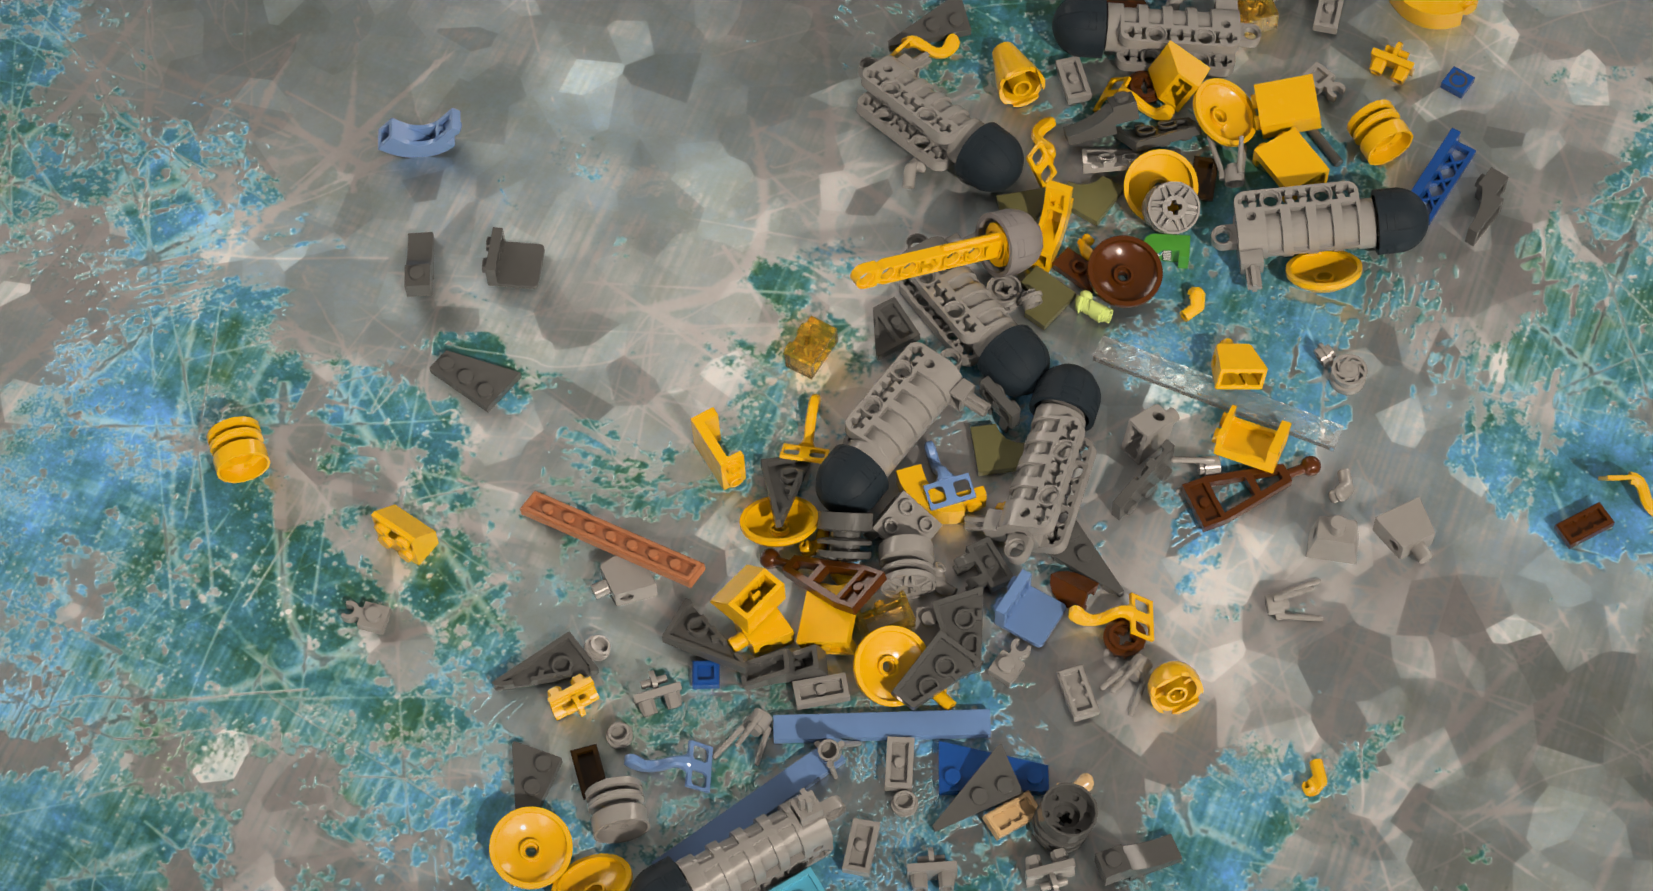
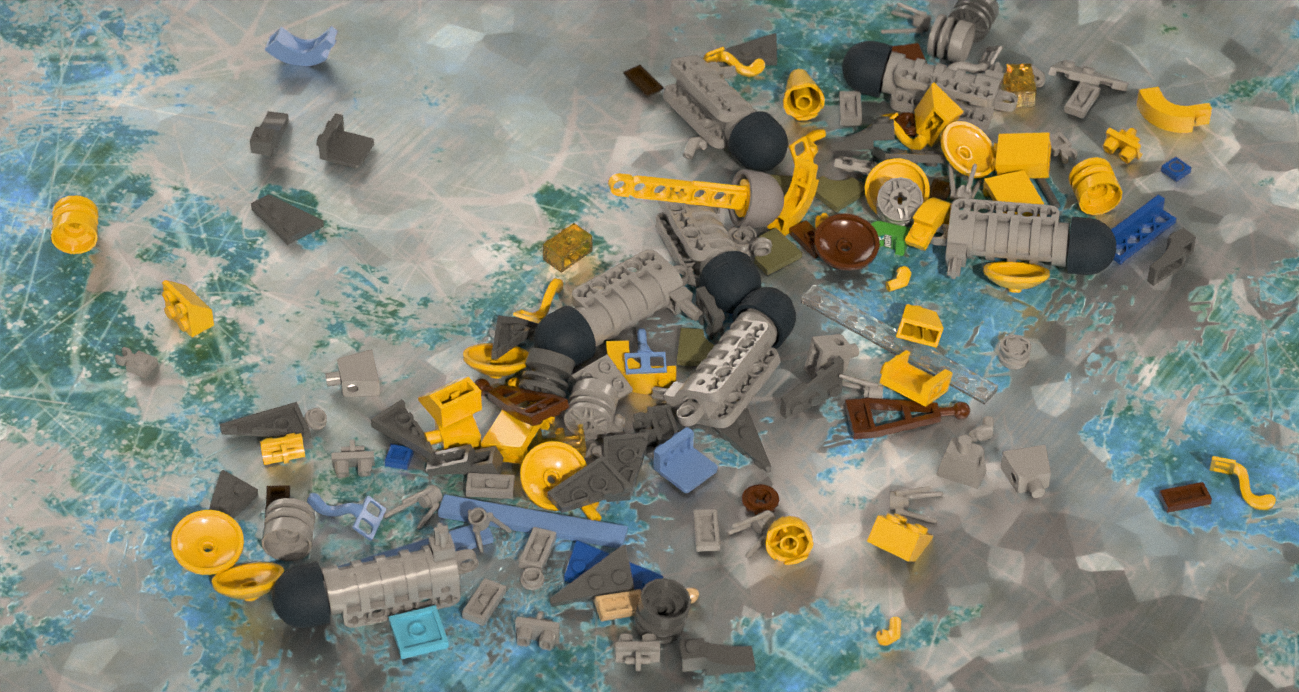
camera: 10 degrees right, 15 degrees down
nougat tile [520,491,706,588] -> none
light grey plate [606,722,633,749] -> none
yellow panel [690,407,746,490] -> none
dark grey wing [873,297,920,361] -> none
light grey plate [987,638,1031,688] -> none
reddish brown brick [1050,571,1099,610] -> none
yellow piece [1068,592,1154,642] -> none
yellowish green arm [1075,290,1113,323] -> none
light grey plate [1313,343,1336,367] -> none
none -> dark brown tile [623,64,664,98]
none -> yellow slope [867,513,934,561]
none -> yellow arch [905,198,952,251]

